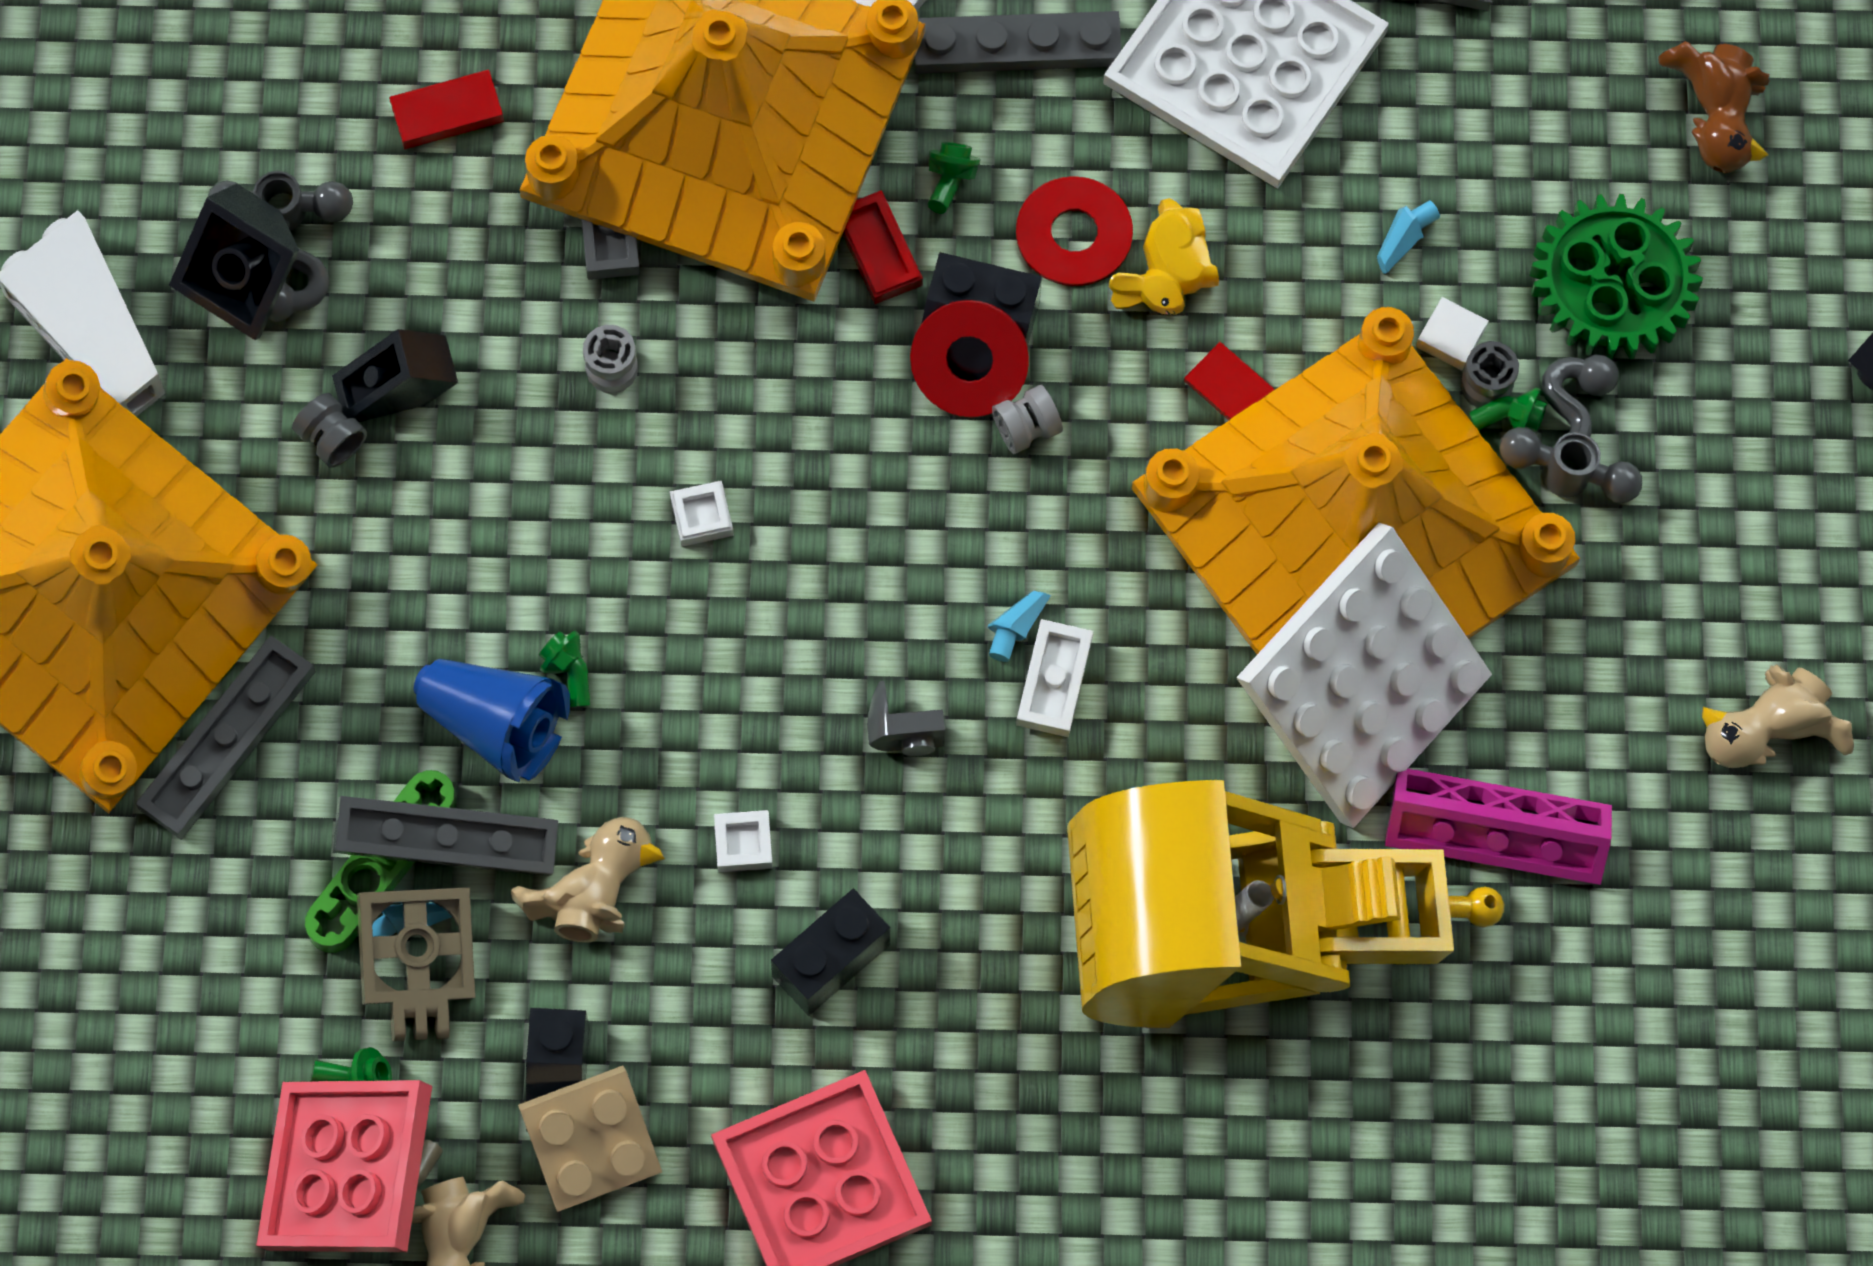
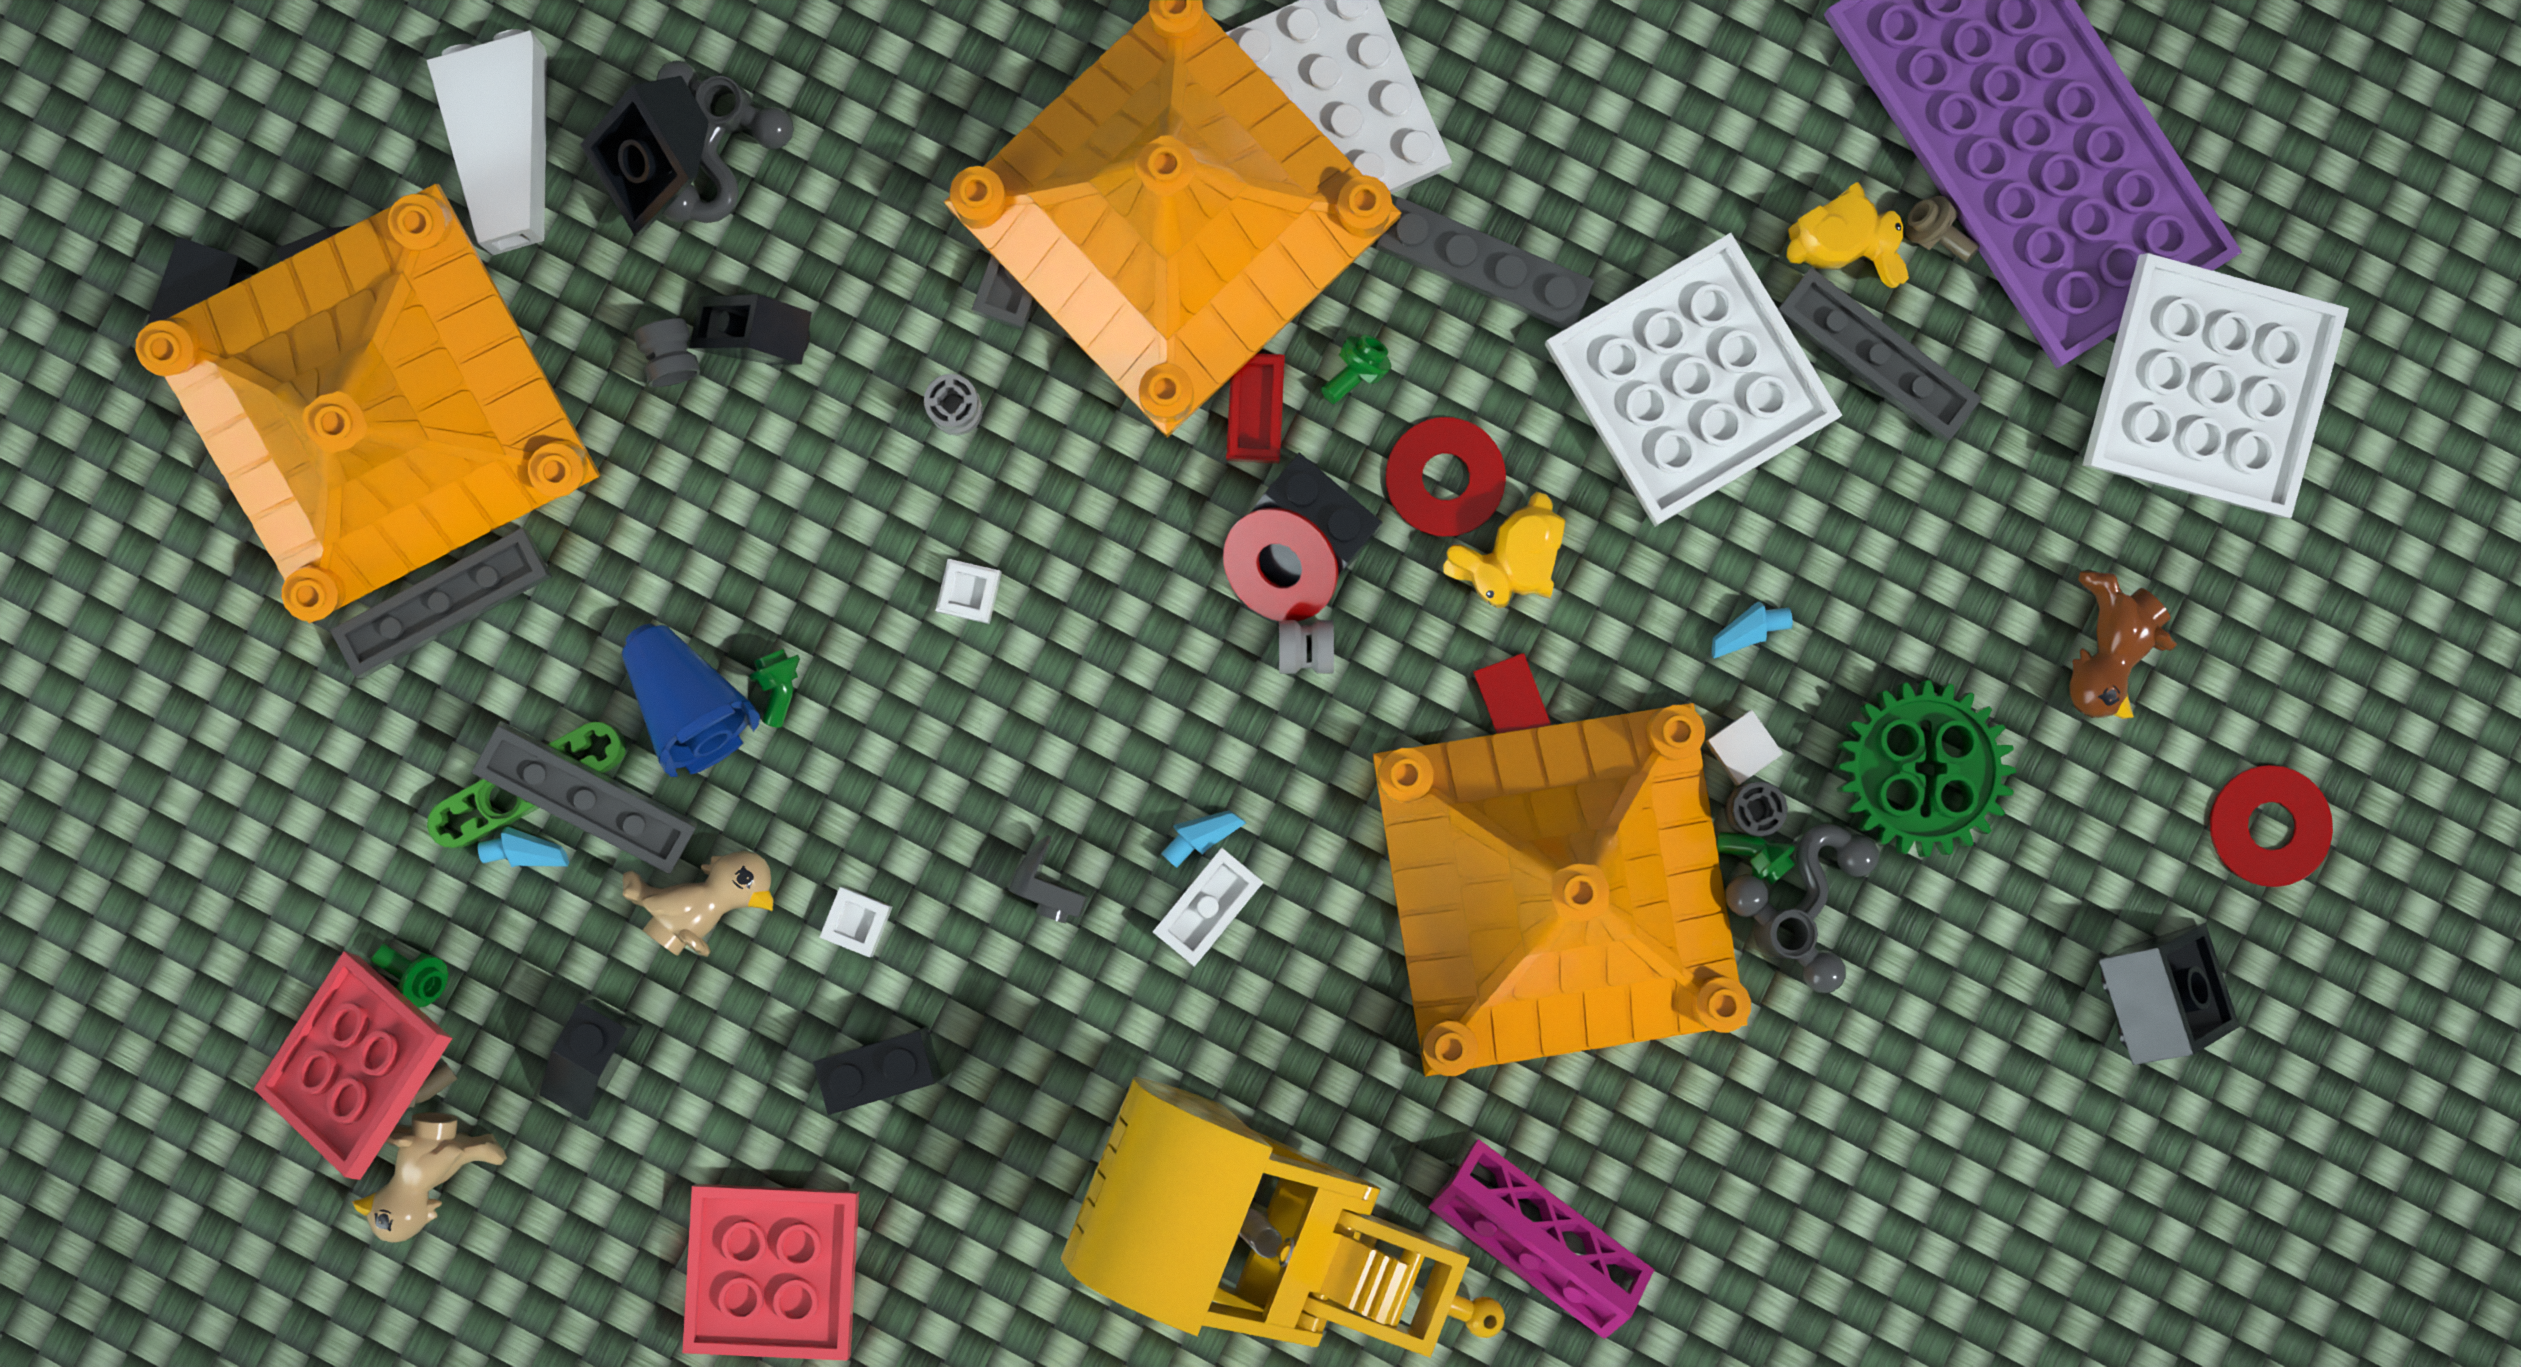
camera: 30 degrees right, 15 degrees up
dark tan piece [357,888,475,1042] -> none
red tile [389,69,504,150] -> none
tan plate [518,1066,662,1212] -> none
white plate [1236,523,1492,828] -> none
tan animal [1702,665,1854,768] -> none

